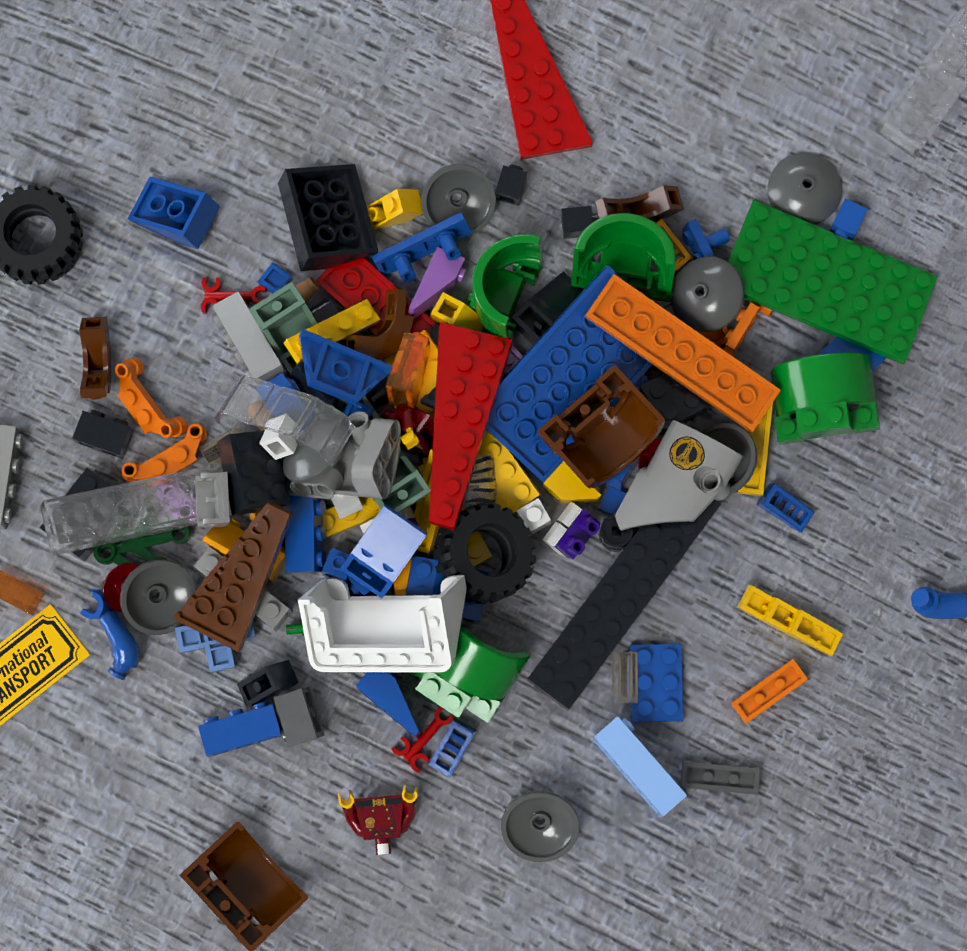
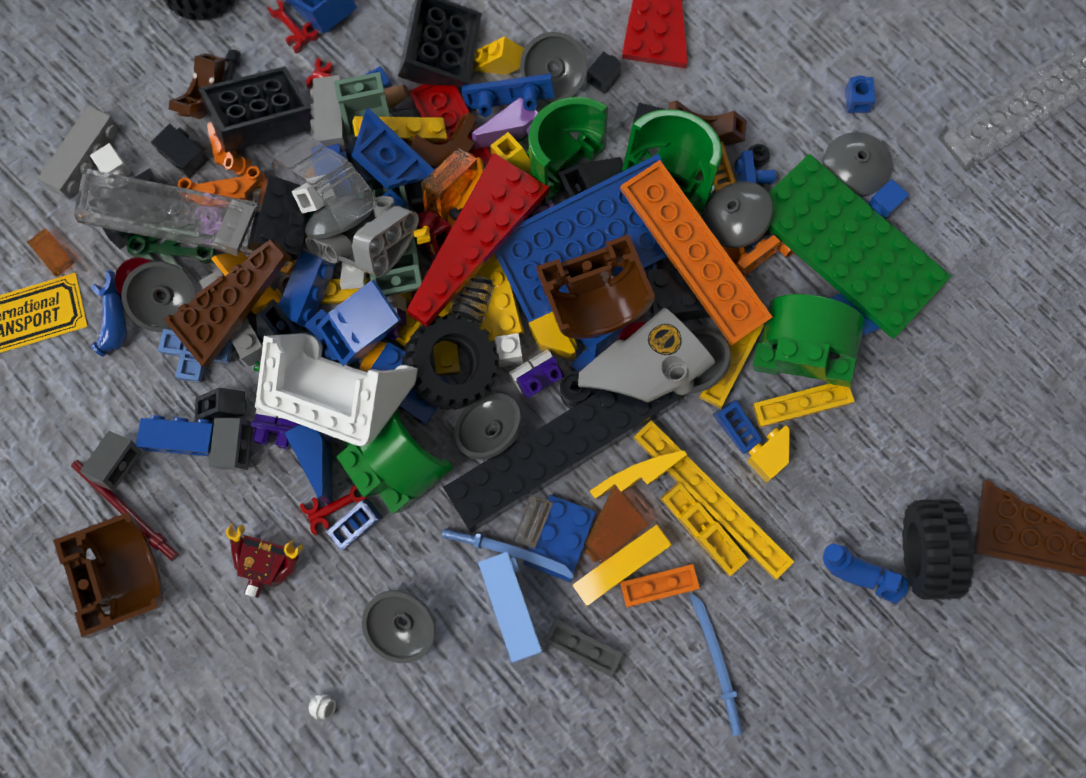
camera: 25 degrees right, 5 degrees down
none -> dark red bar [71,460,179,561]
none -> dark grey brick [80,431,142,492]
none -> white brick [90,143,131,185]
none -> black slope [198,66,312,153]
none -> black bar [223,49,241,82]
none -> dark purple hips [250,398,300,450]
none -> black slope [256,299,299,343]
none -> red bar [268,0,320,54]
none -> white plate [309,694,336,721]
none -> medium blue sword [442,528,574,579]
none -> dark grey dish [454,393,522,459]
none -> yellow slope [573,524,672,606]
none -> clear orange slope [585,486,648,564]
none -> yellow slope [590,450,688,499]
none -> yellow plate [633,420,794,580]
none -> medium blue sword [689,593,743,736]
none -> yellow slope [747,425,789,483]
none -> black plate [748,144,770,167]
none -> yellow plate [752,384,855,428]
none -> blue brick [845,75,875,113]

